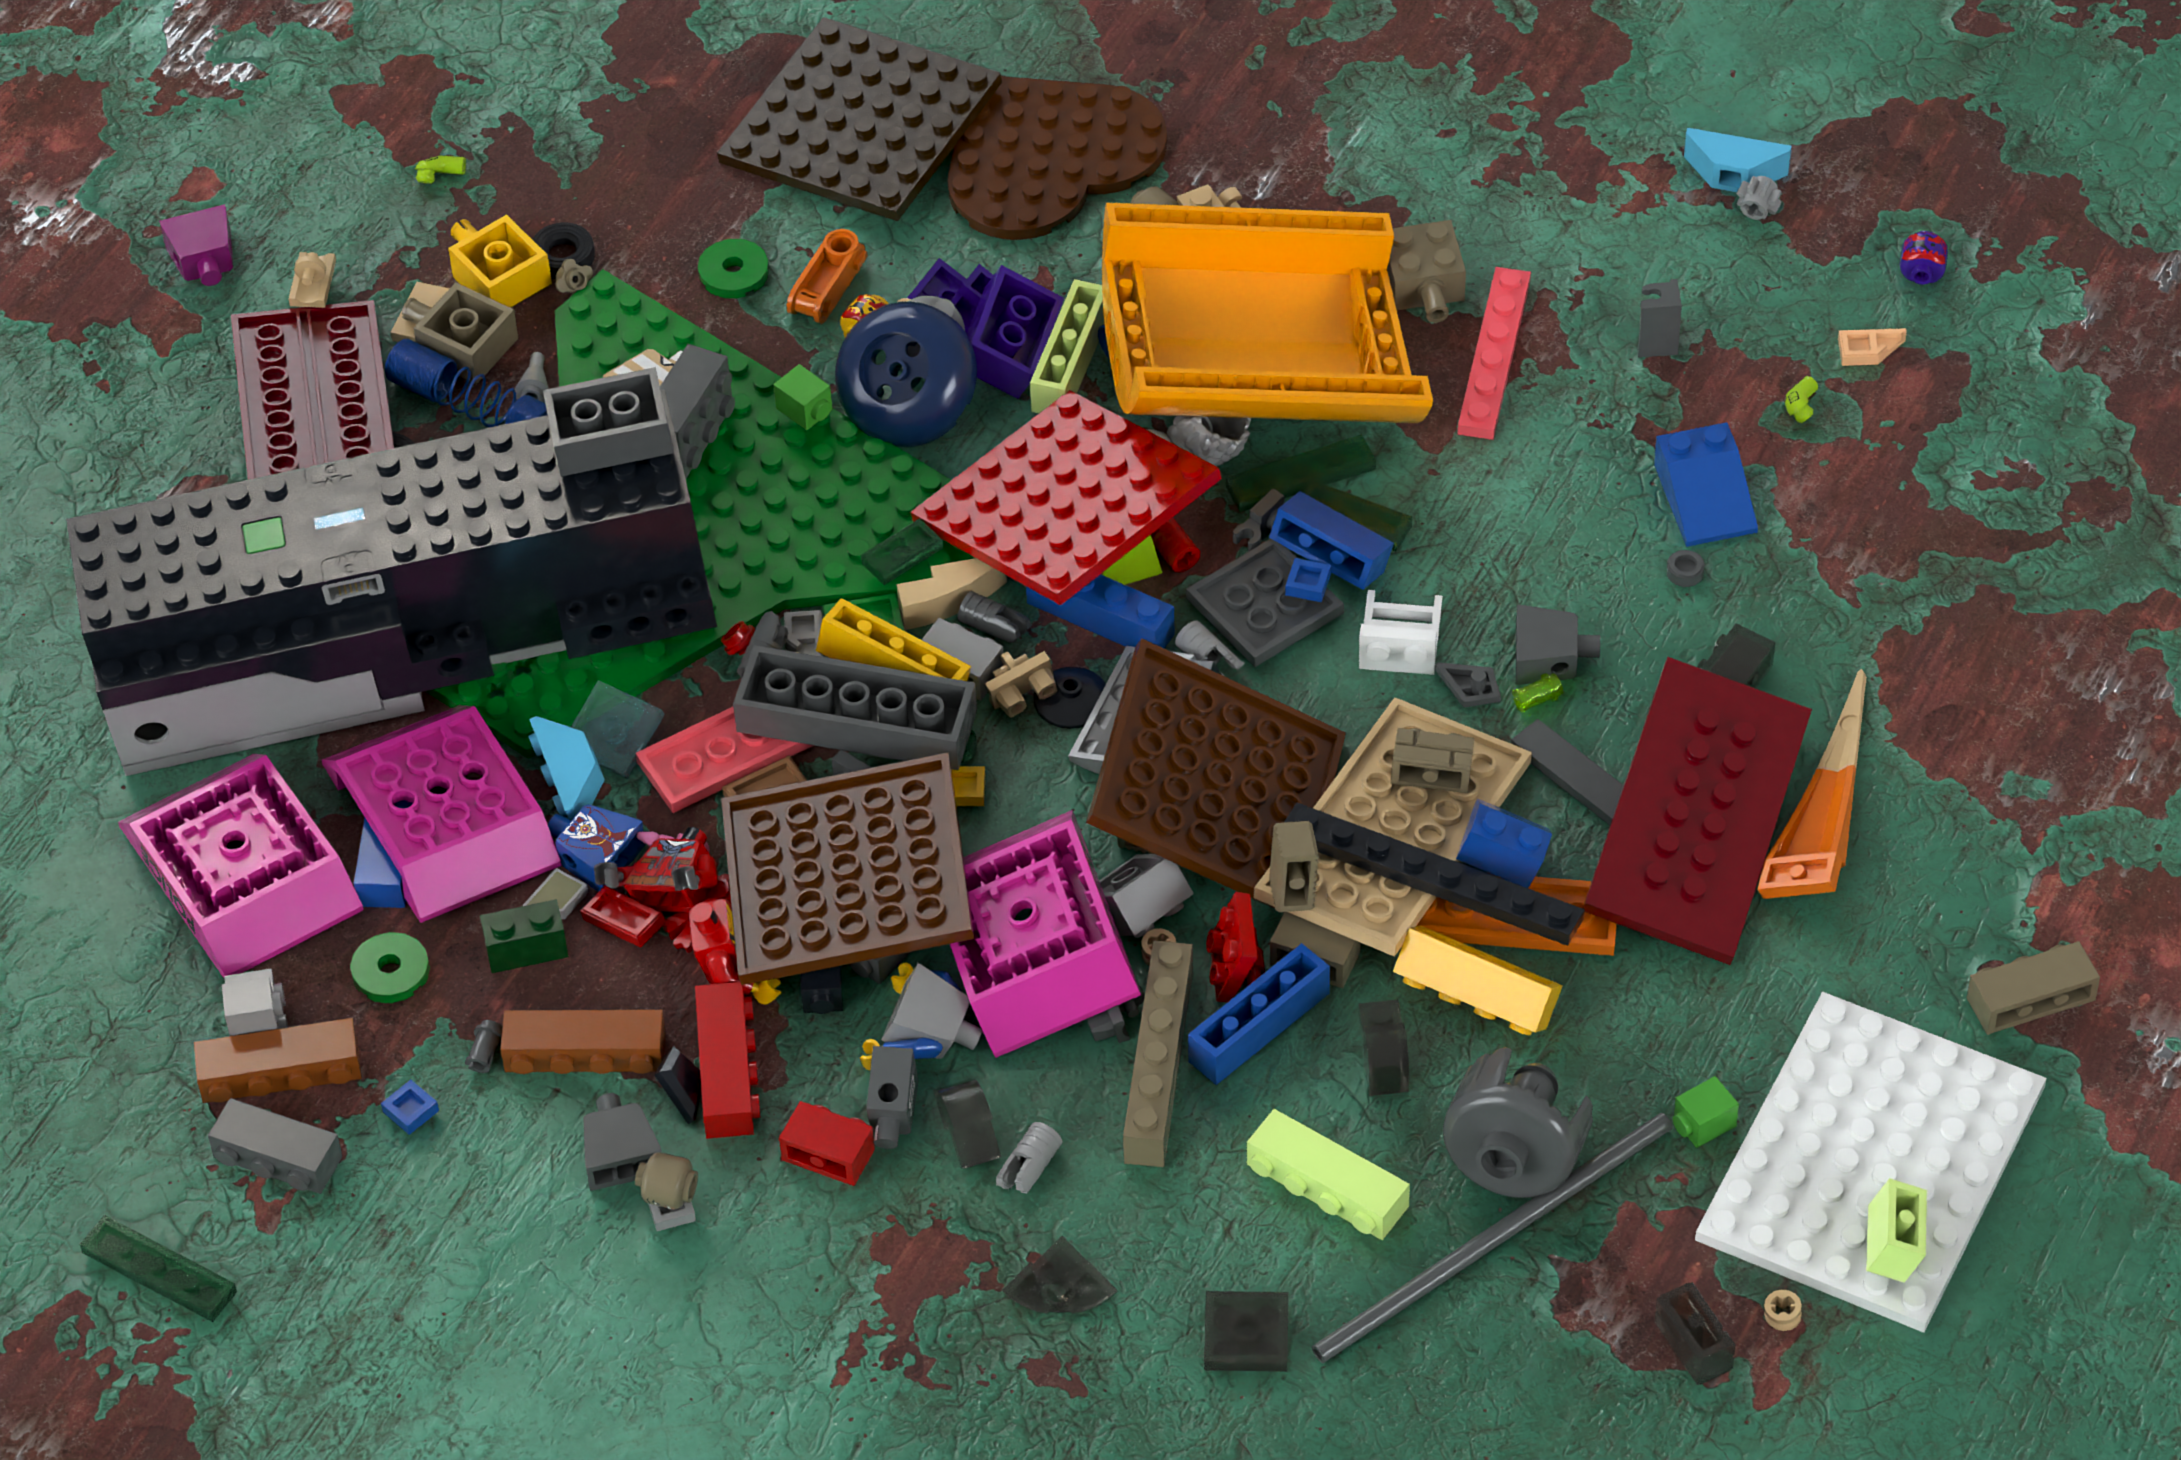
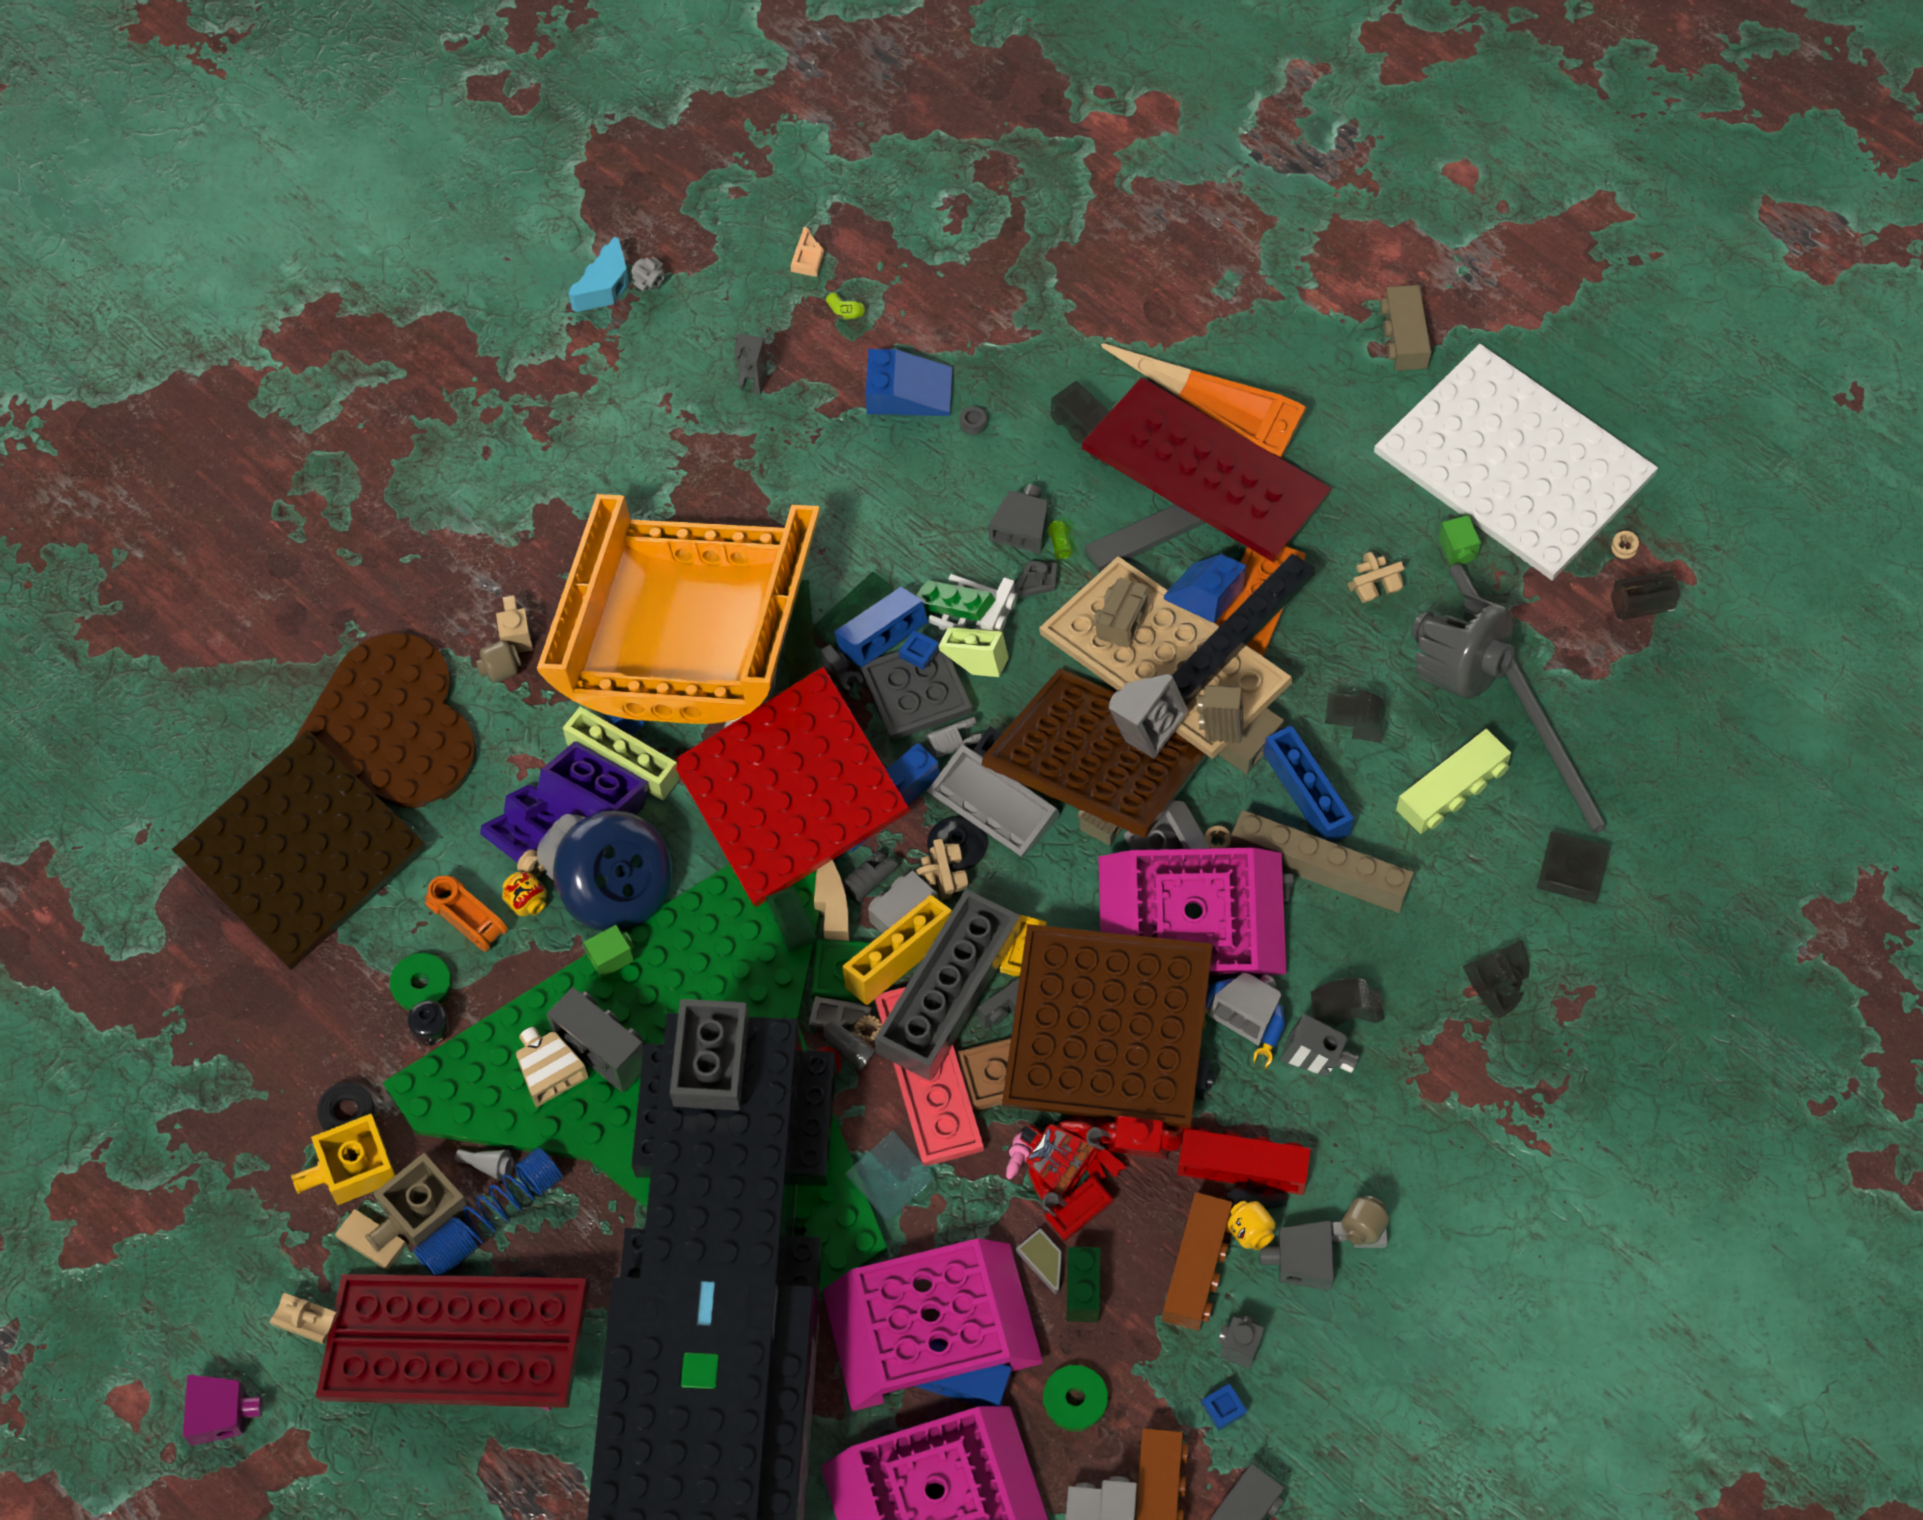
camera: 75 degrees left, 10 degrees up
lime arm [415,155,466,184] -> none
dark grey pin [465,1020,503,1073] -> none
medium azure slope [529,716,605,820] -> none
blue torso [548,804,646,892] -> none
dark tan plate [555,259,593,294] -> none
red brick [779,1101,875,1186] -> none
light grey hinge [996,1122,1062,1194] -> none
red plate [1206,892,1265,1003] -> none
dark tan brick [1387,220,1466,323] -> none
yellow brick [1393,925,1563,1035] -> none
coral plate [1457,267,1531,440] -> none
yellowish green brick [1866,1178,1927,1283] -> none
dark purple head [1900,231,1948,285] -> none
none -> black head [407,1000,451,1046]
none -> green plate [916,580,995,621]
none -> yellowish green slope [939,627,1009,677]
none -> light grey slope [1108,674,1188,759]
none -> dark grey brick [1217,1316,1264,1369]
none -> yellow head [1228,1201,1276,1250]
none -> tan hips [1347,552,1404,603]

